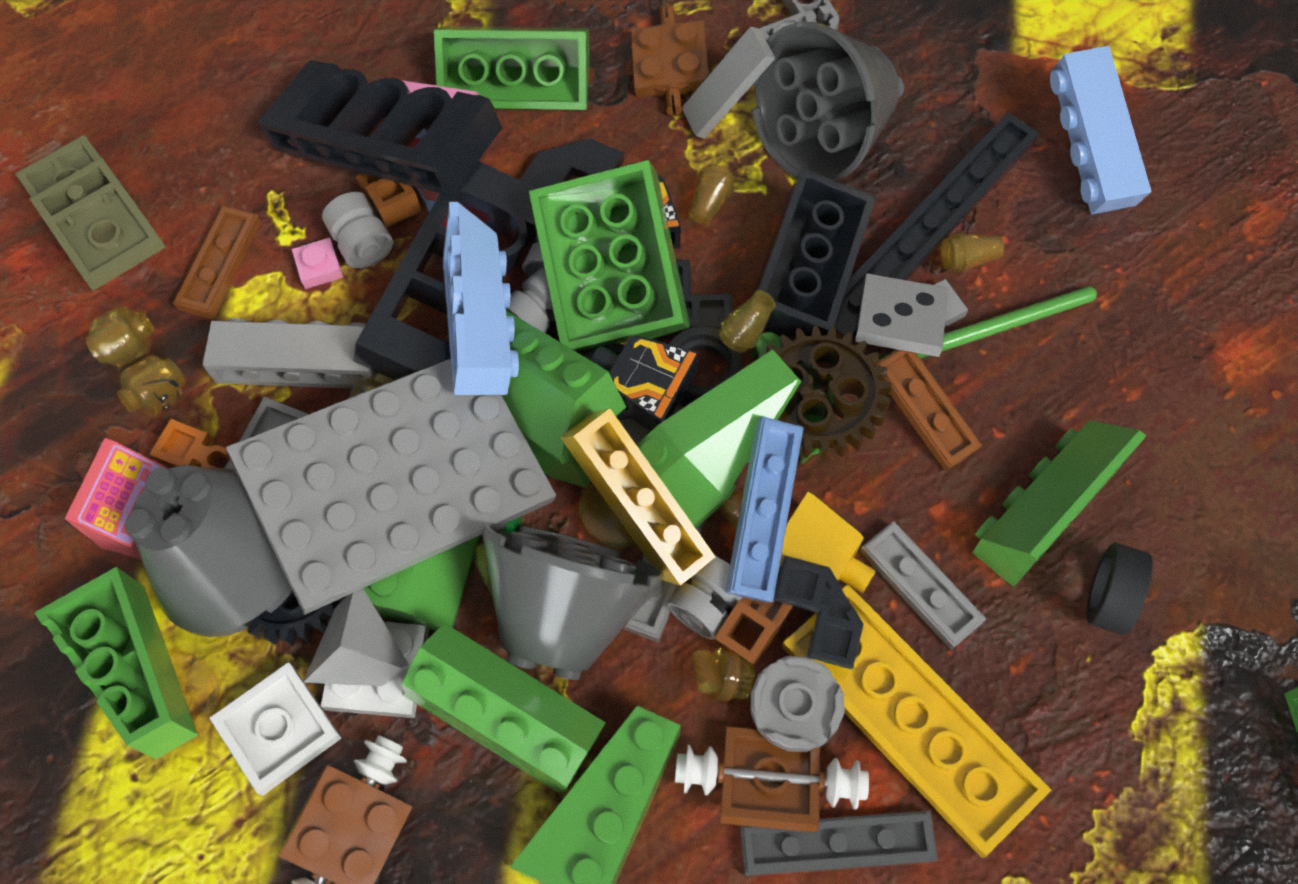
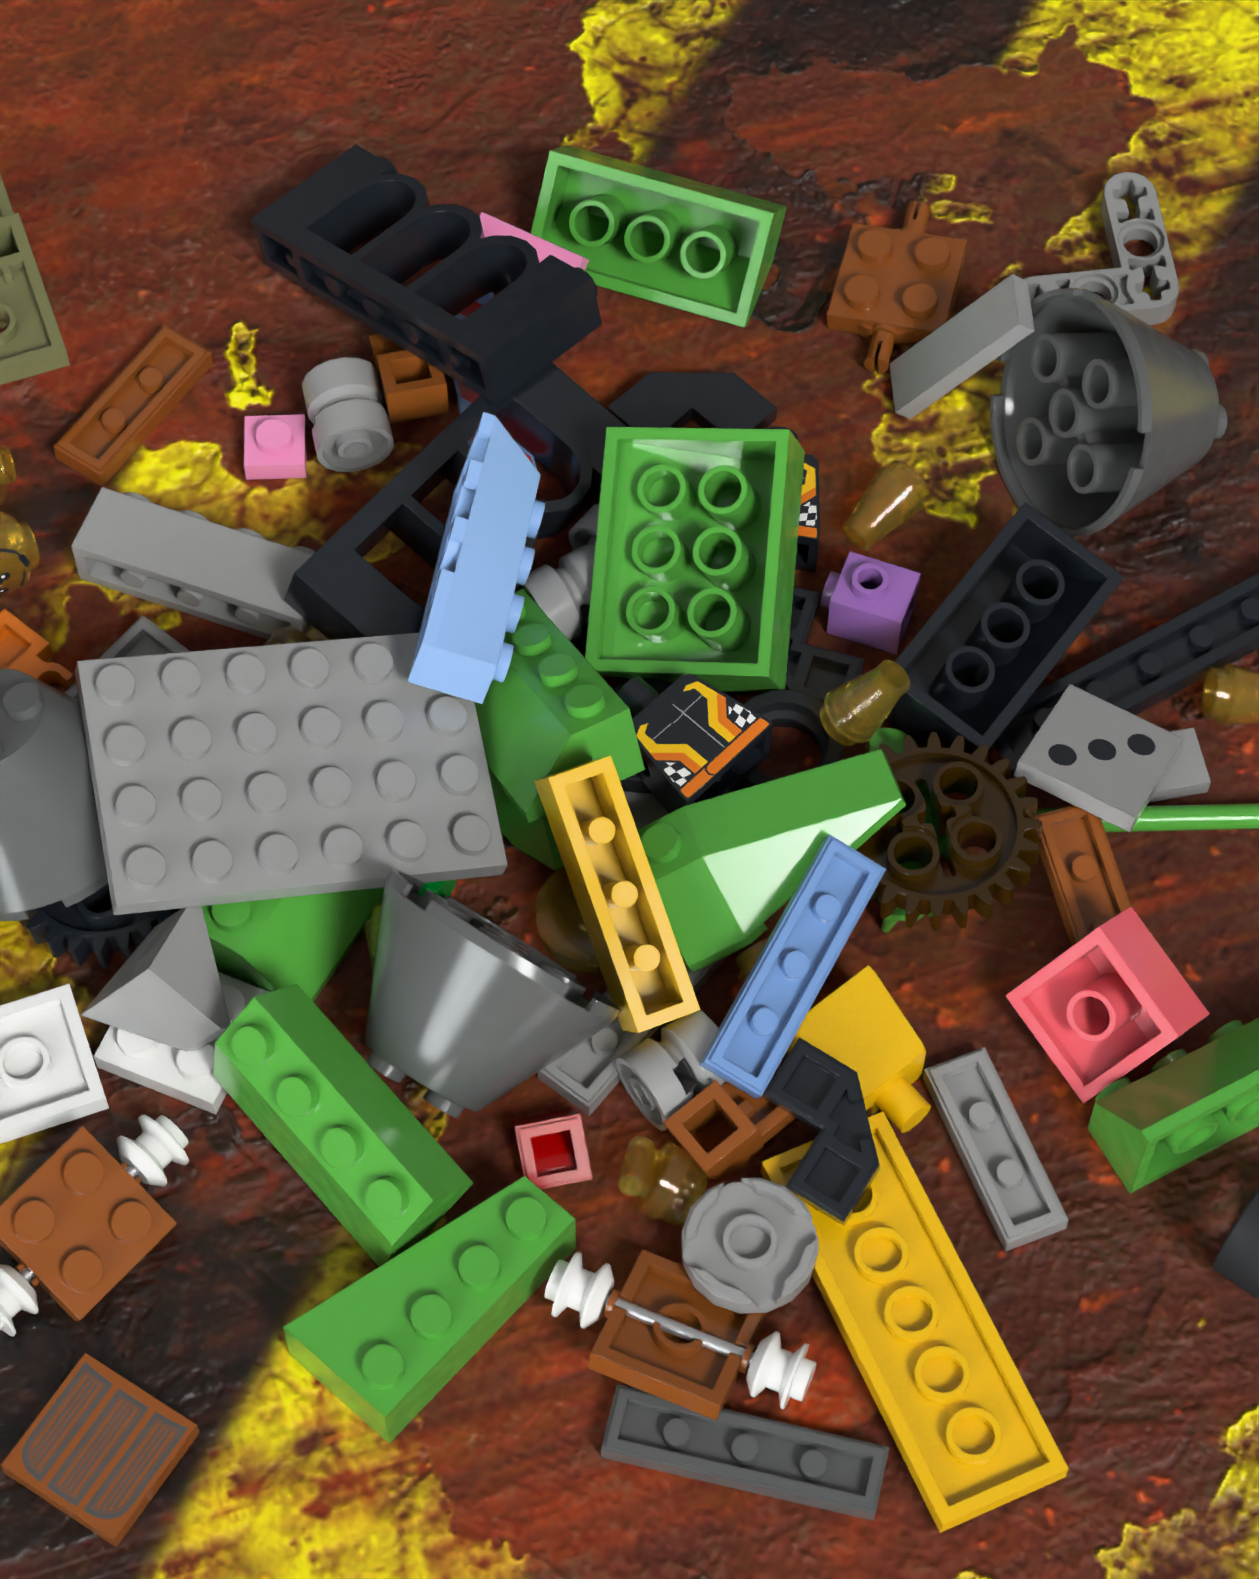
camera: 15 degrees right, 5 degrees down
none -> red slope [511,1108,592,1189]
none -> medium lavender brick [820,551,921,655]
none -> coral slope [1005,906,1210,1104]

